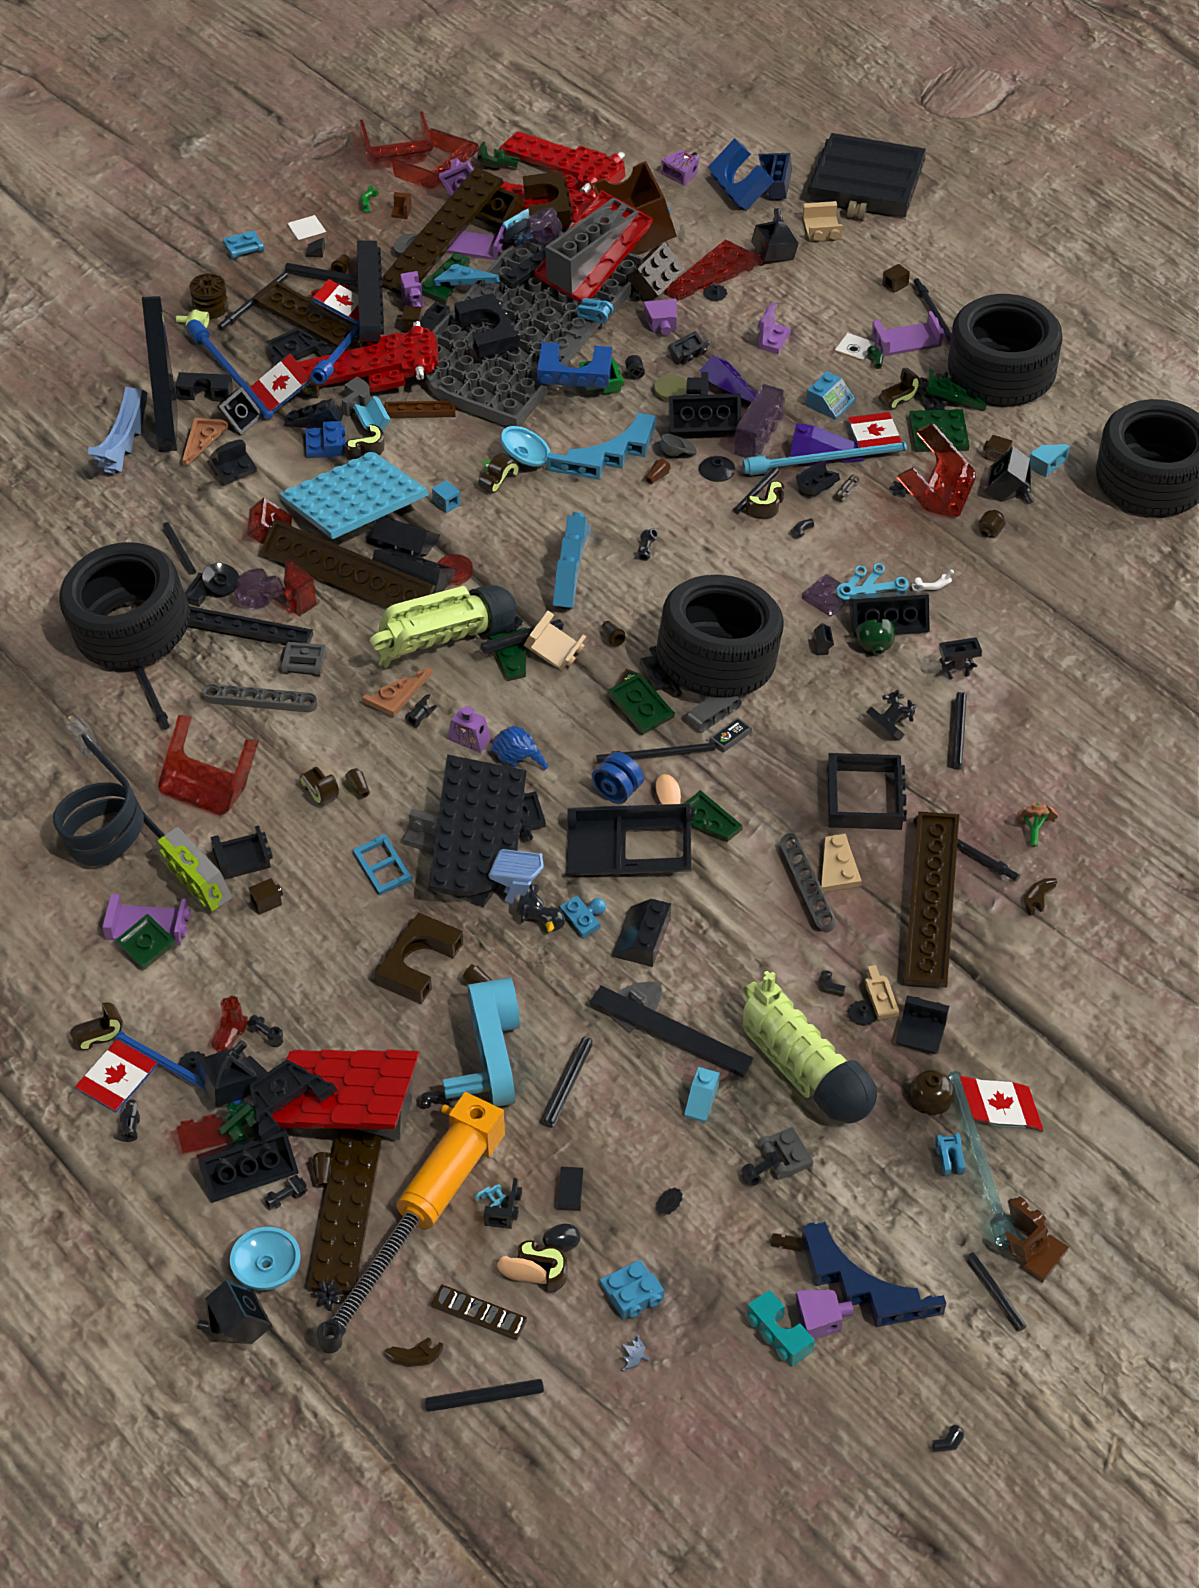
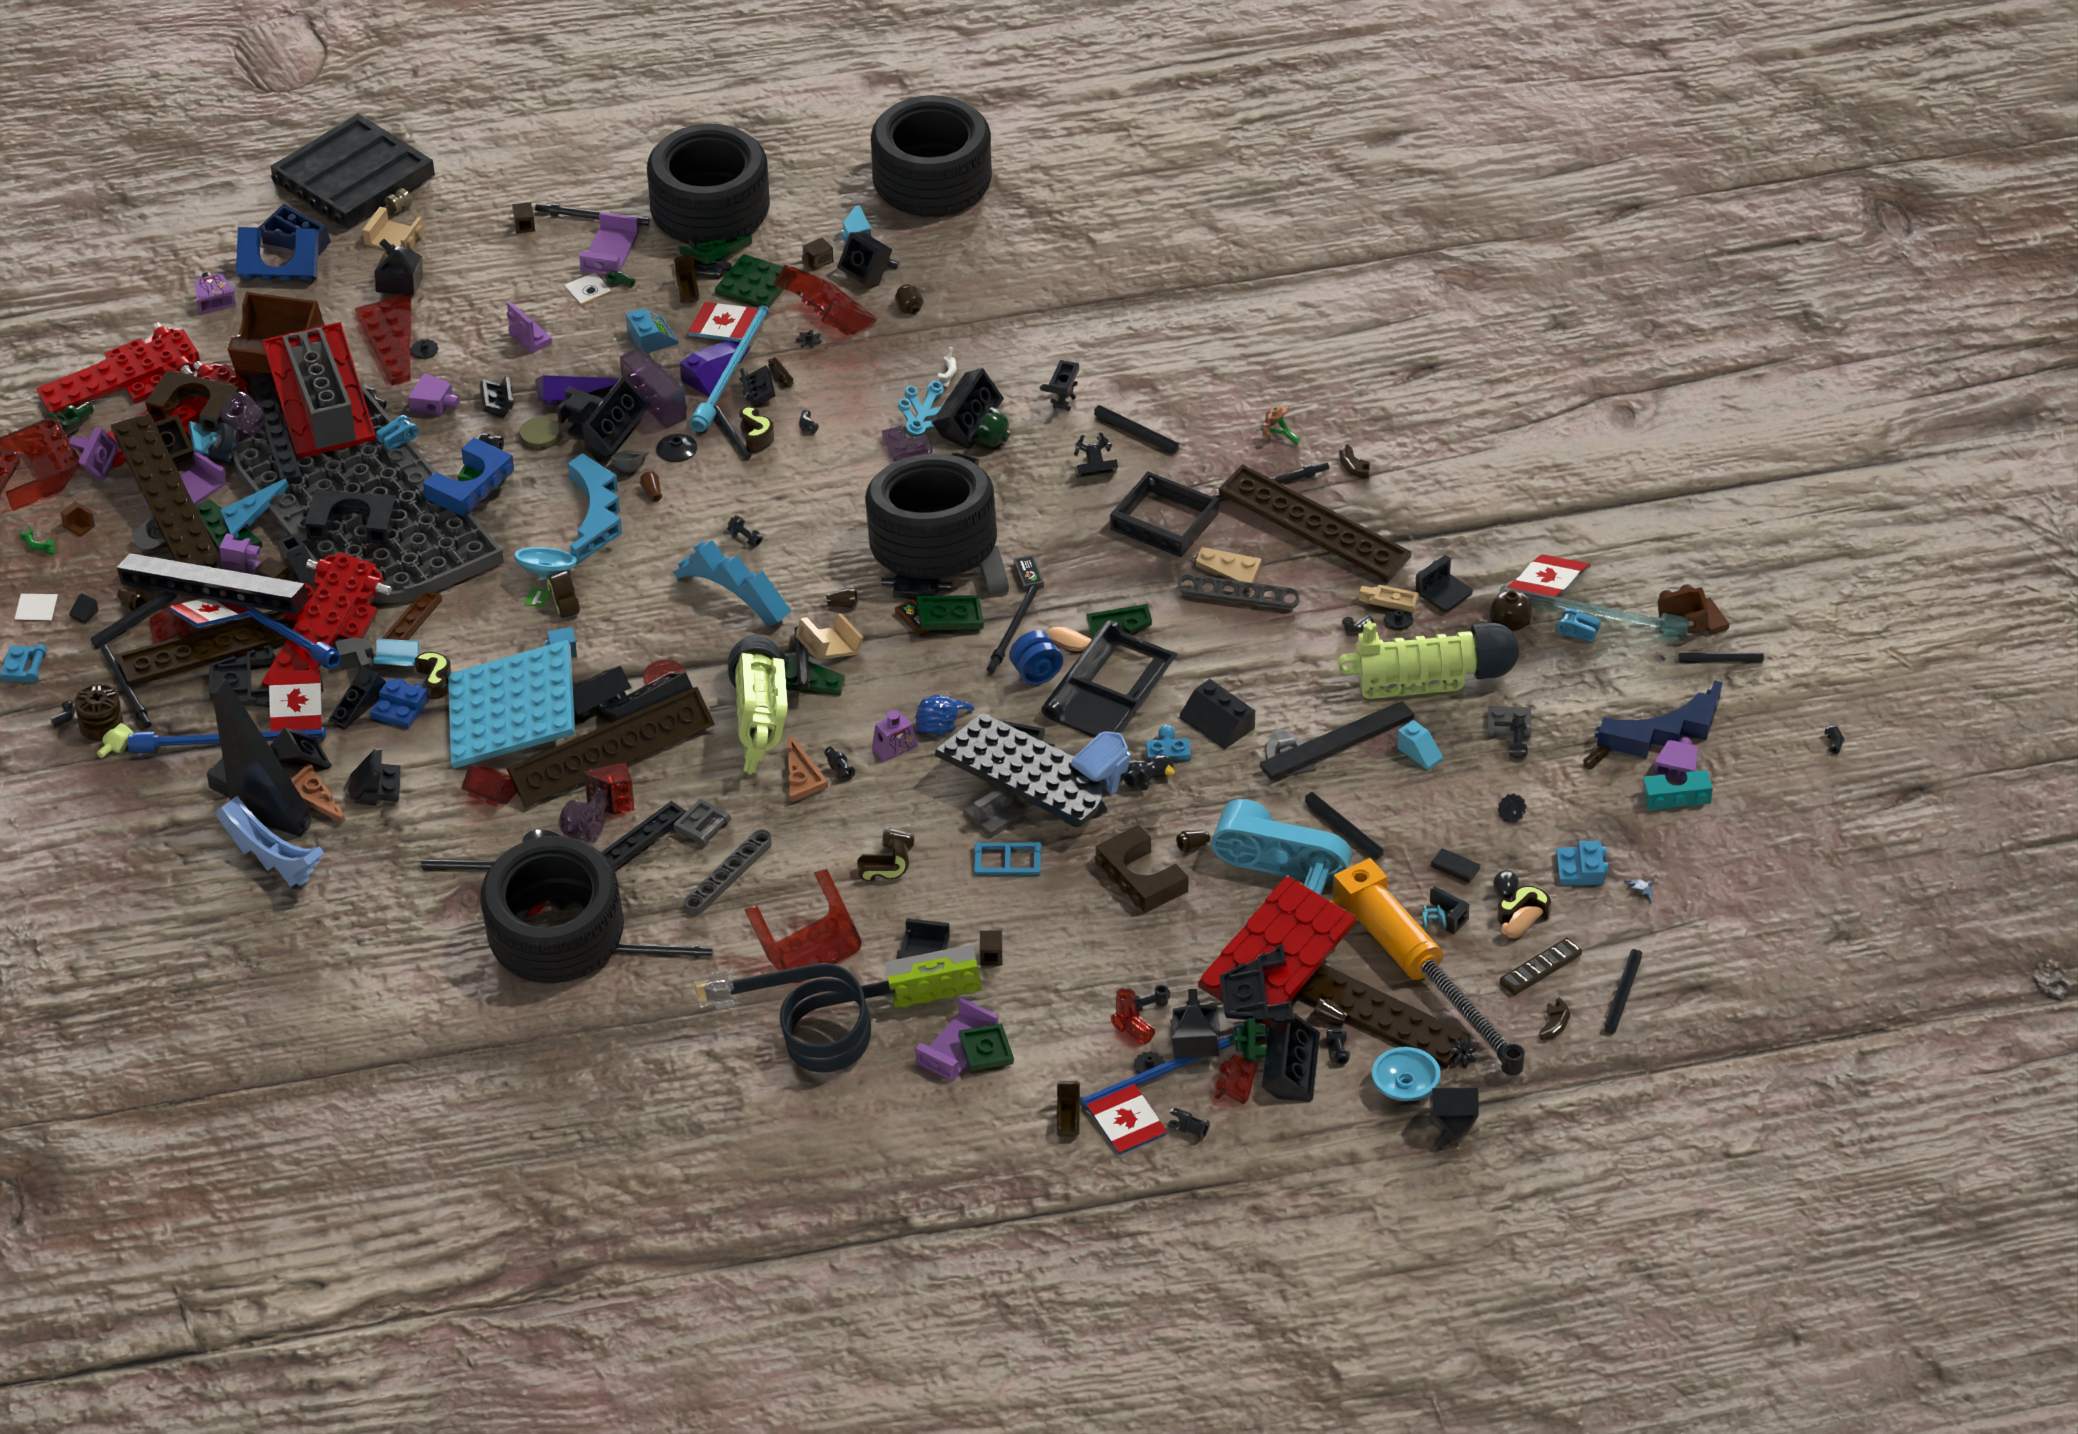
camera: 60 degrees left, 5 degrees down
brick [626,242,685,302] -> none

